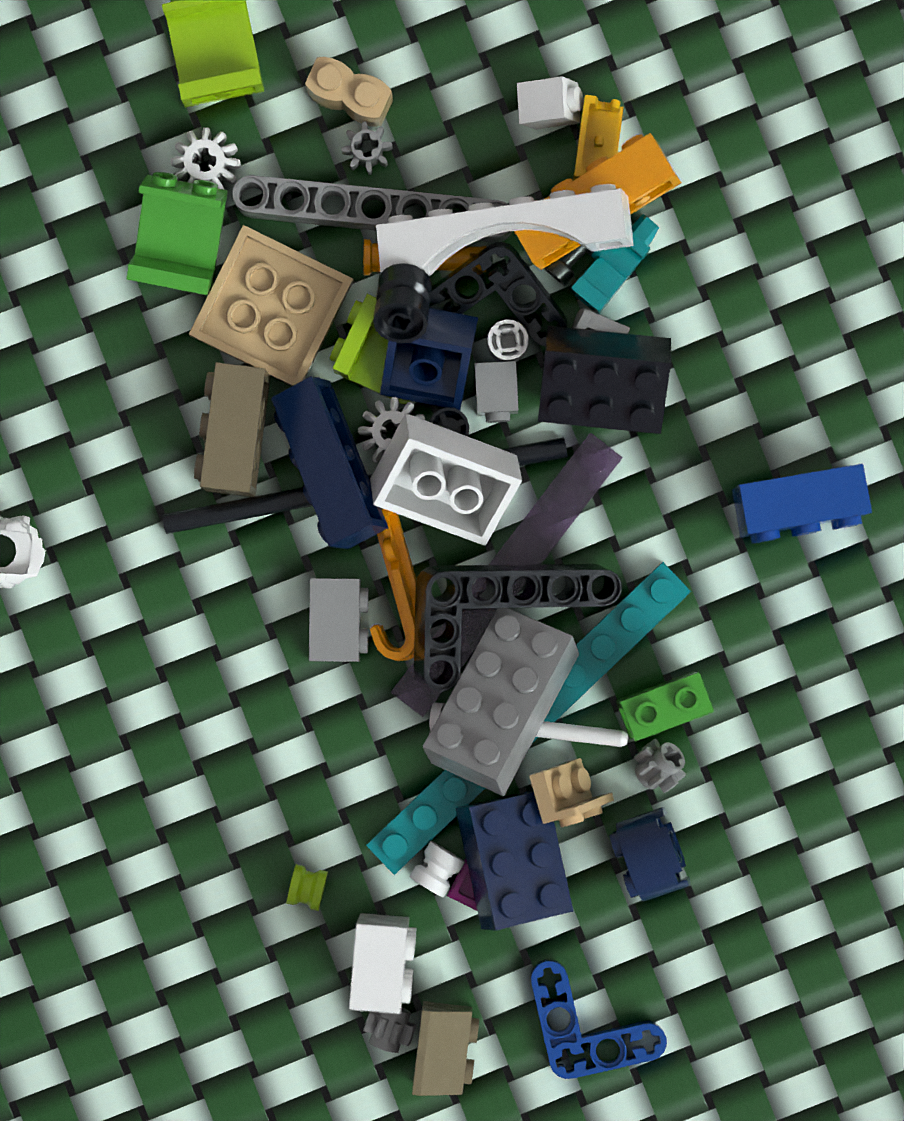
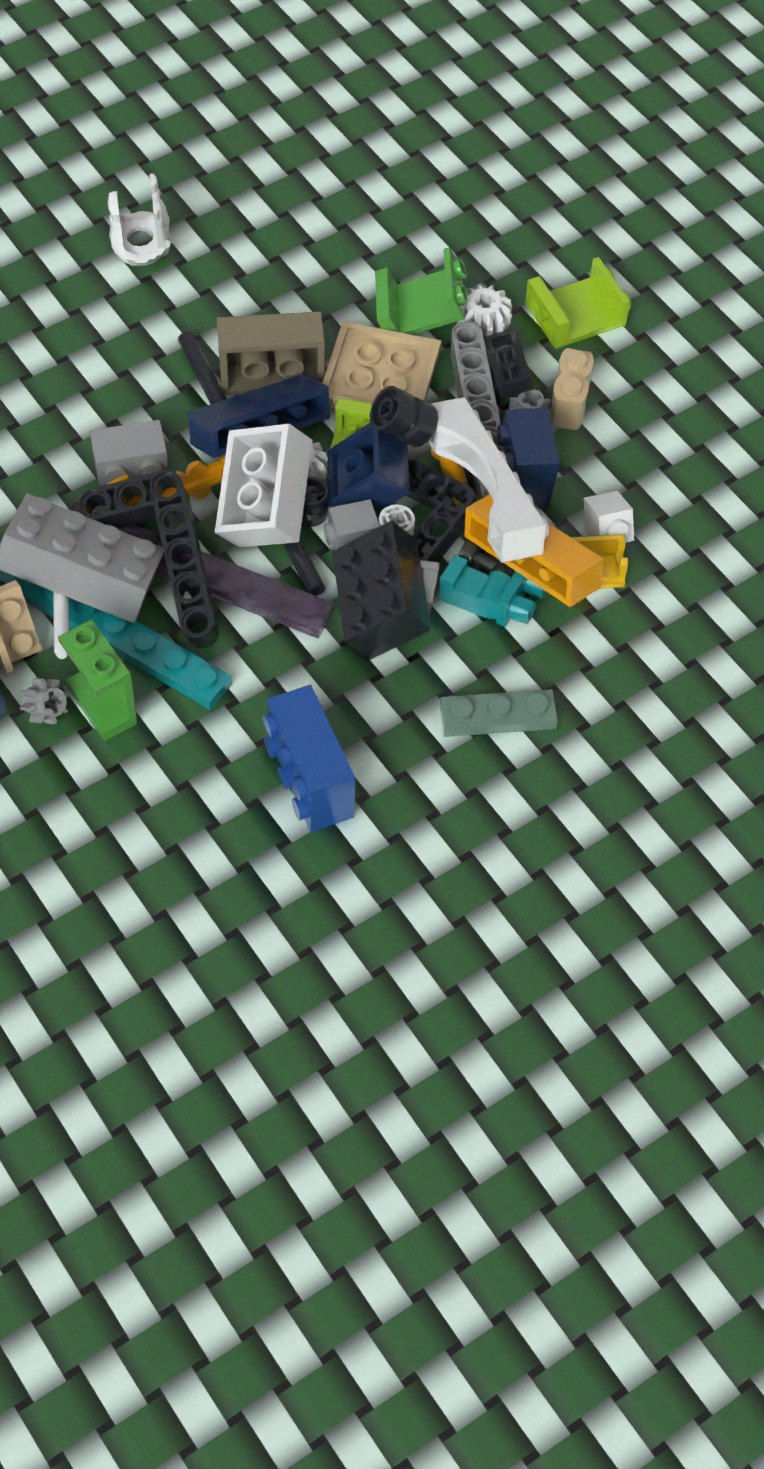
camera: 70 degrees right, 30 degrees down
none -> sand green plate [440,689,558,737]
none -> black plate [483,328,534,399]
none -> dark blue slope [497,408,560,509]

